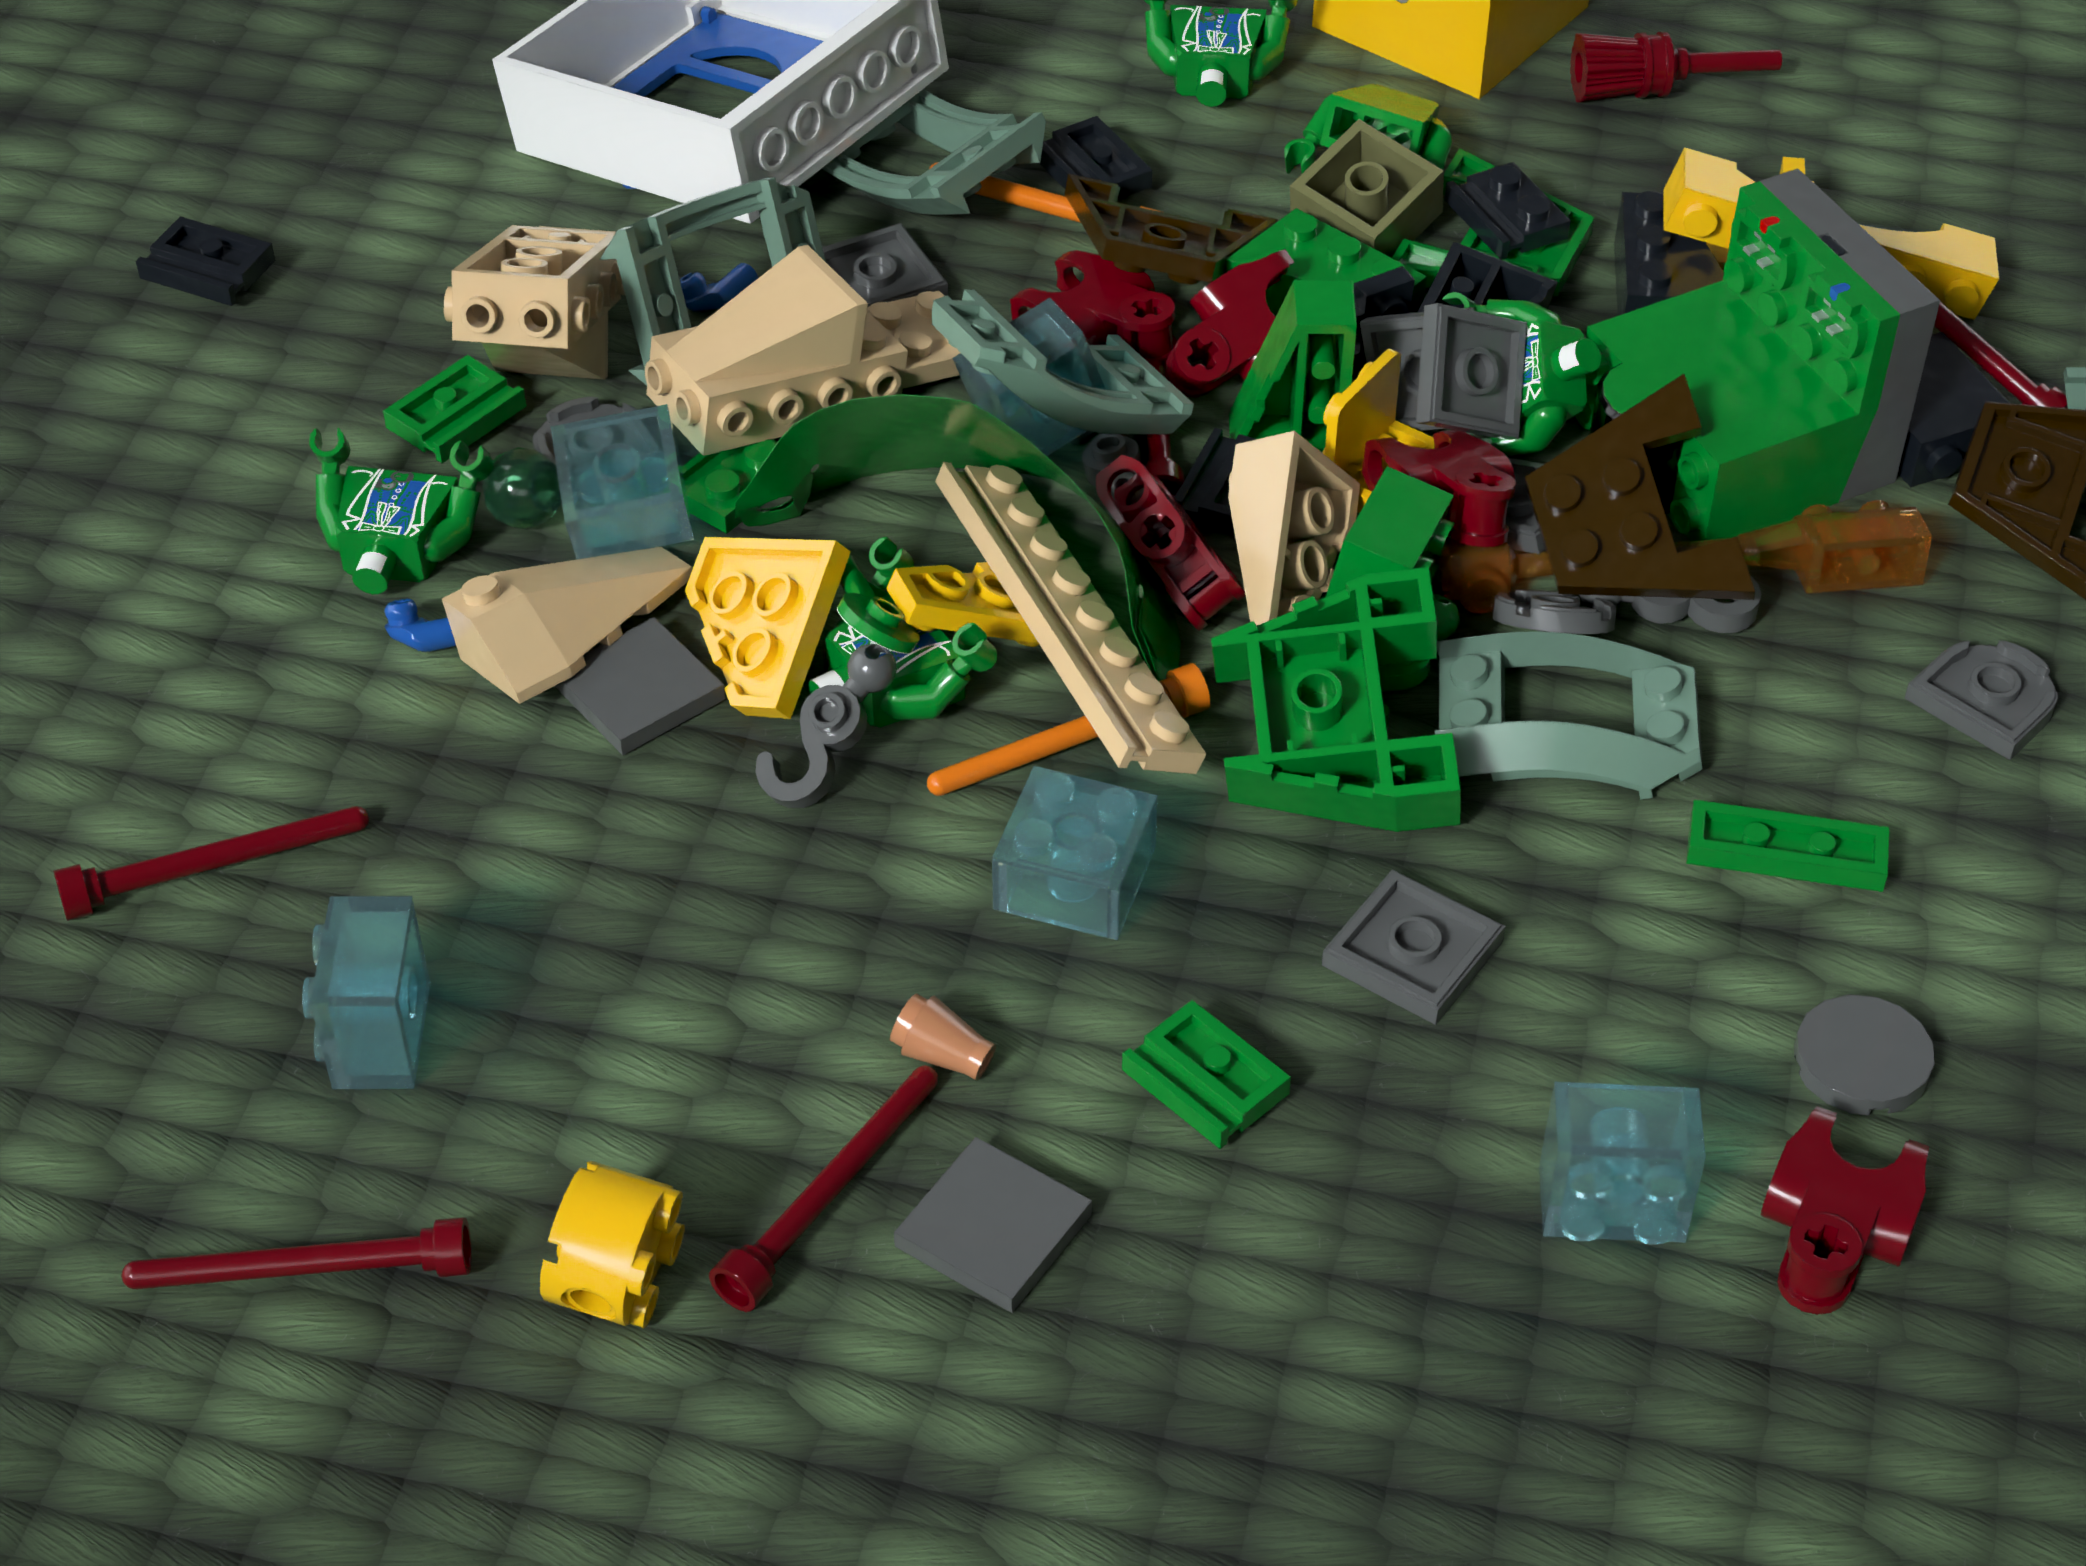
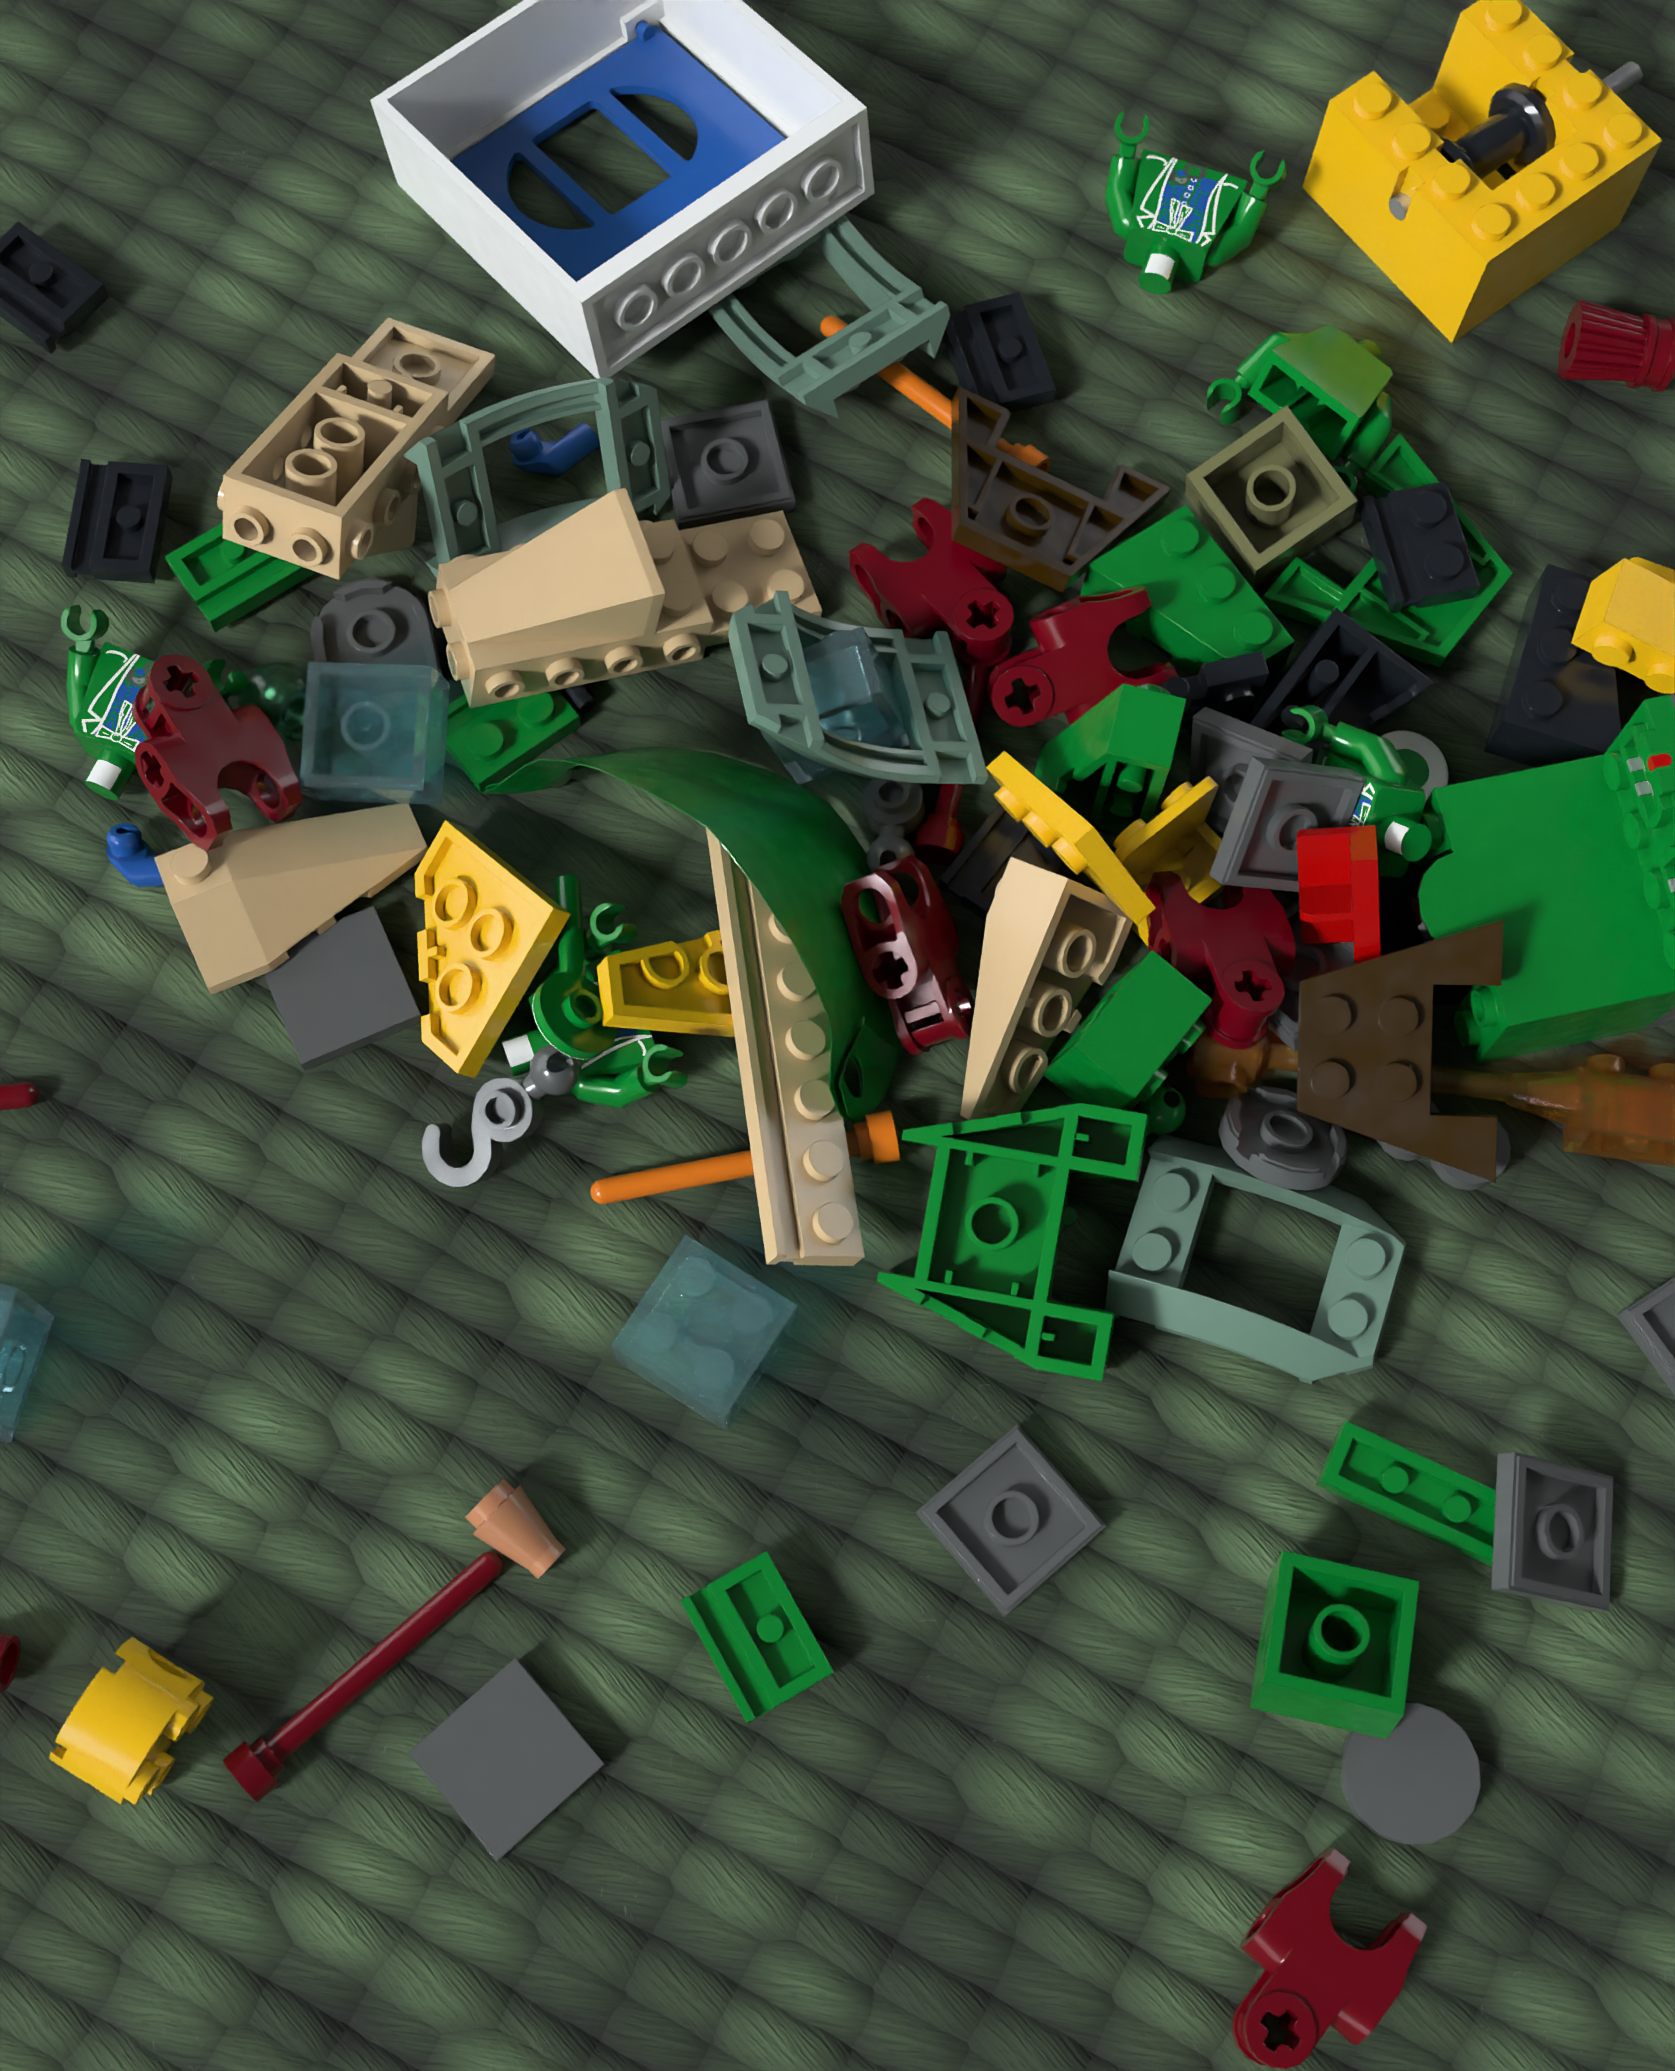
camera: 10 degrees right, 25 degrees up
clear light blue brick [1539,1082,1706,1245] -> none
none -> black plate [61,459,173,584]
none -> dark red piece [132,654,303,852]
none -> yellow wing [986,751,1156,925]
none -> green brick [1249,1550,1419,1739]
none -> red panel [1296,825,1381,963]
none -> dark grey tile [1491,1452,1613,1612]

